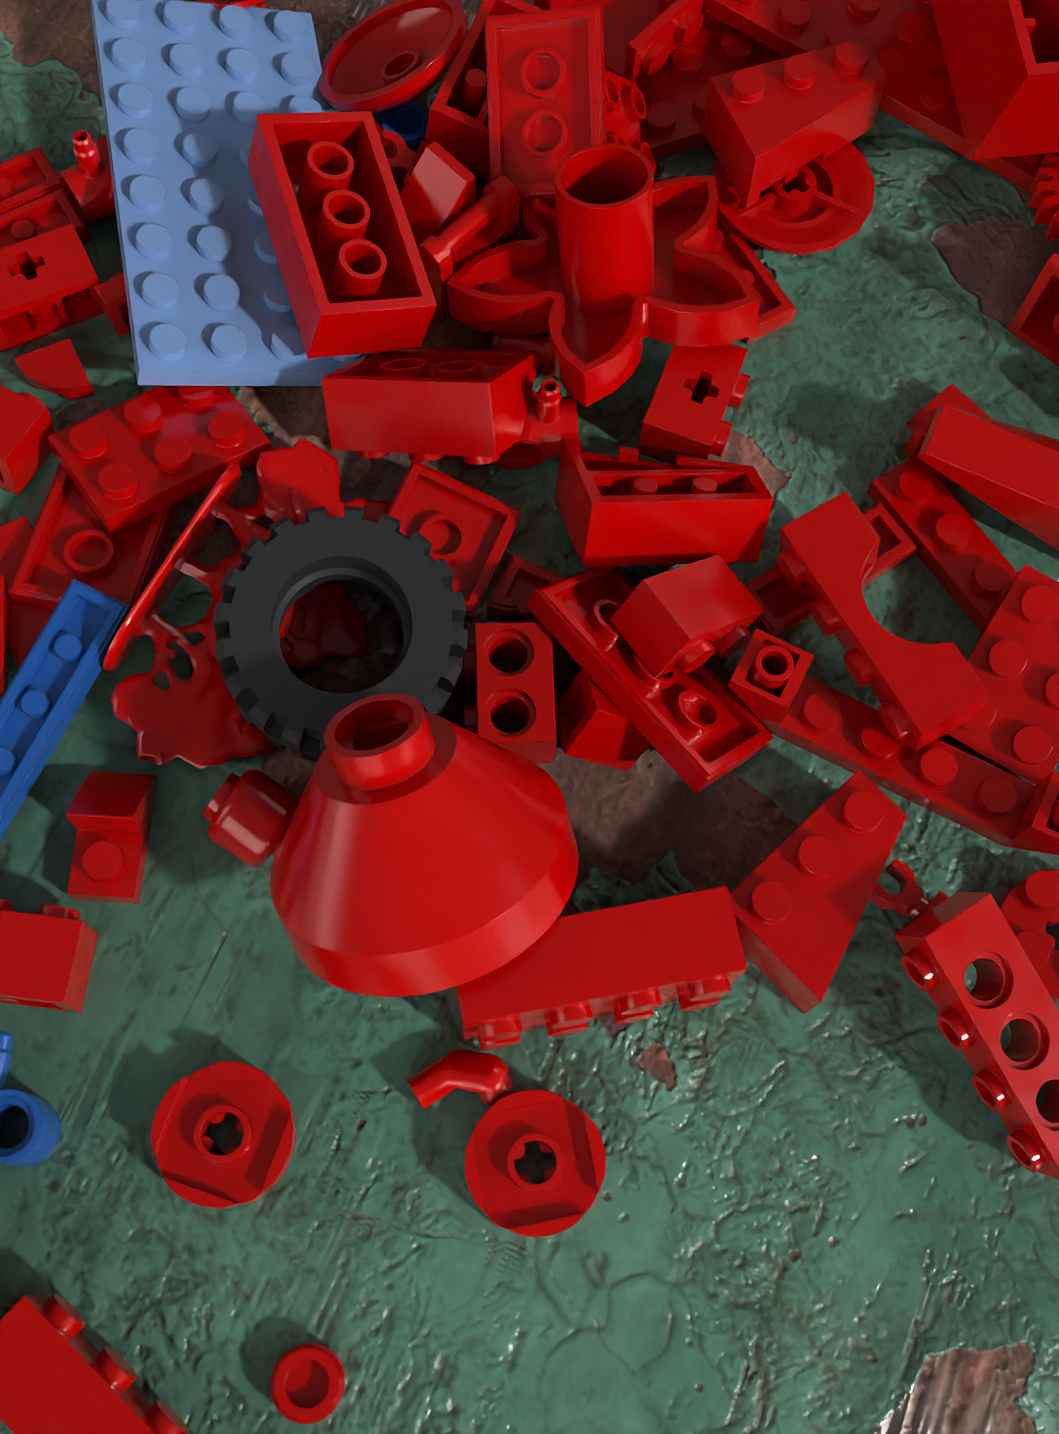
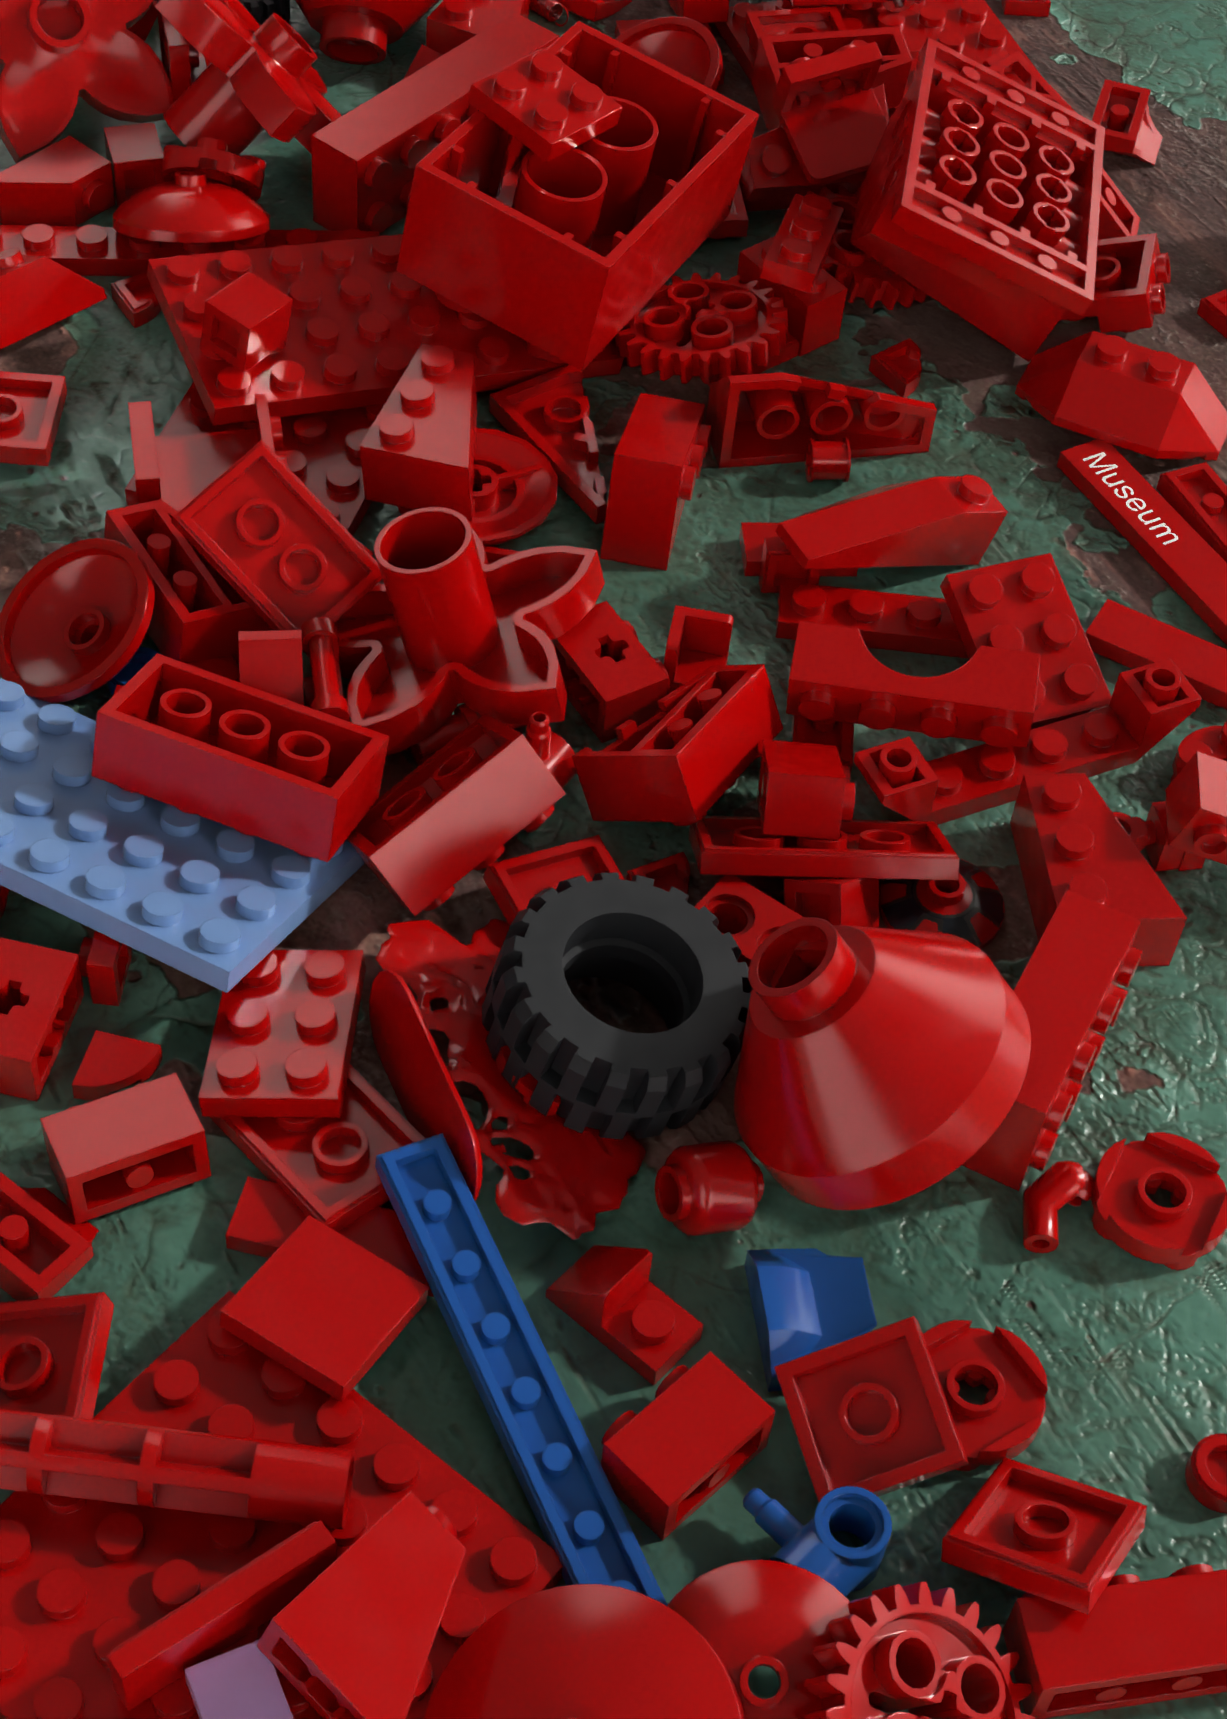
camera: 50 degrees left, 20 degrees down
none -> red wing [489,364,607,524]
none -> red wedge [600,393,712,571]
none -> red panel [664,605,734,695]
none -> blue slope [745,1248,877,1392]
none -> red plate [774,1316,969,1502]
none -> dish [879,858,1005,949]
none -> red plate [941,1458,1147,1614]

